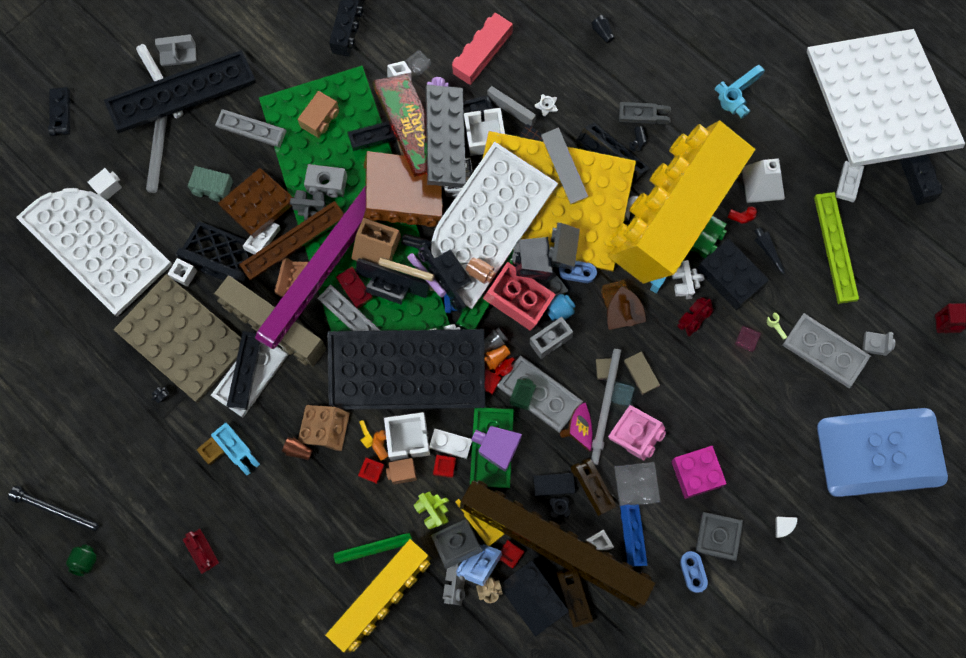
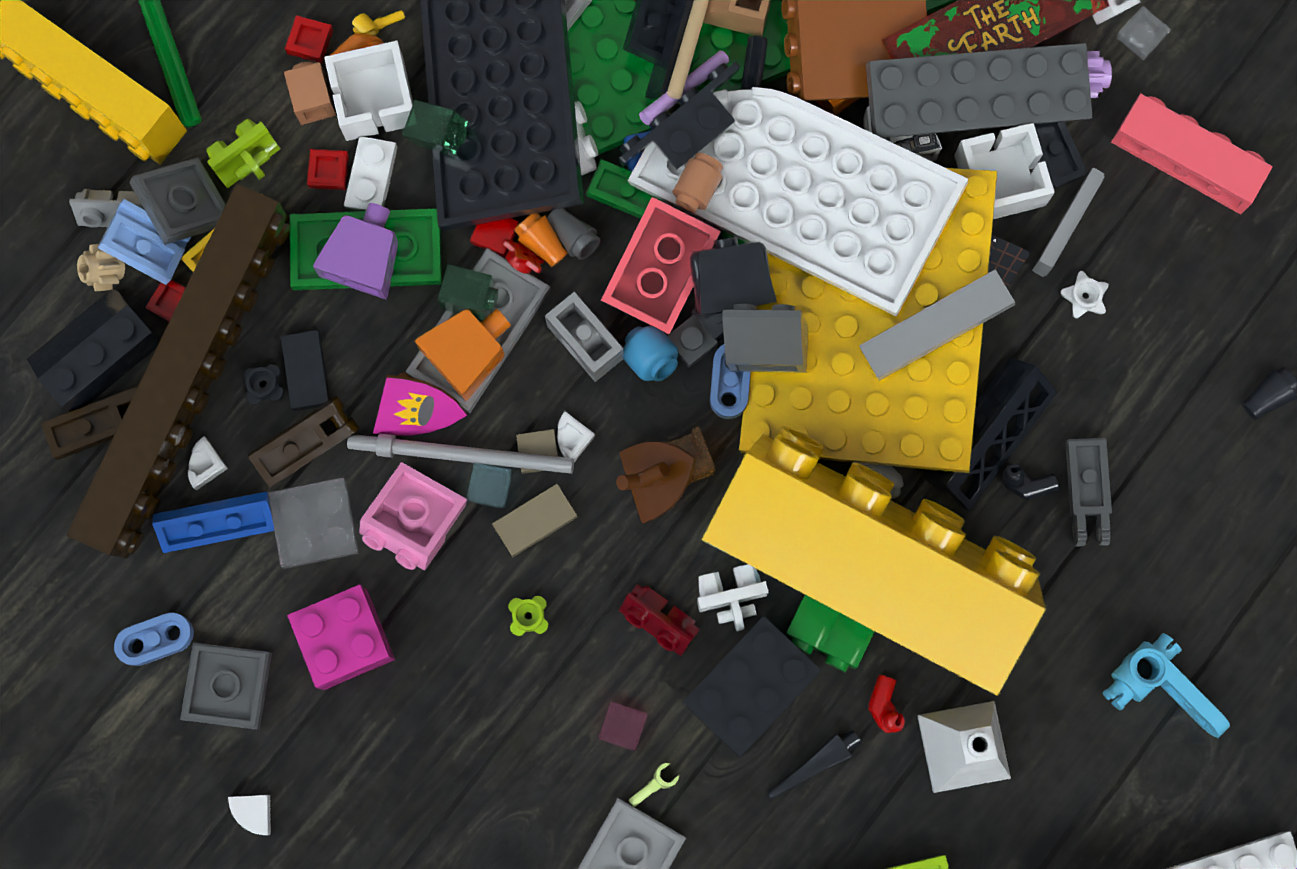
camera: 80 degrees right, 5 degrees up
none -> clear green brick [402,100,468,157]
none -> orange torso [415,309,511,402]
none -> lime plate [508,596,548,636]
none -> white tile [557,412,595,462]

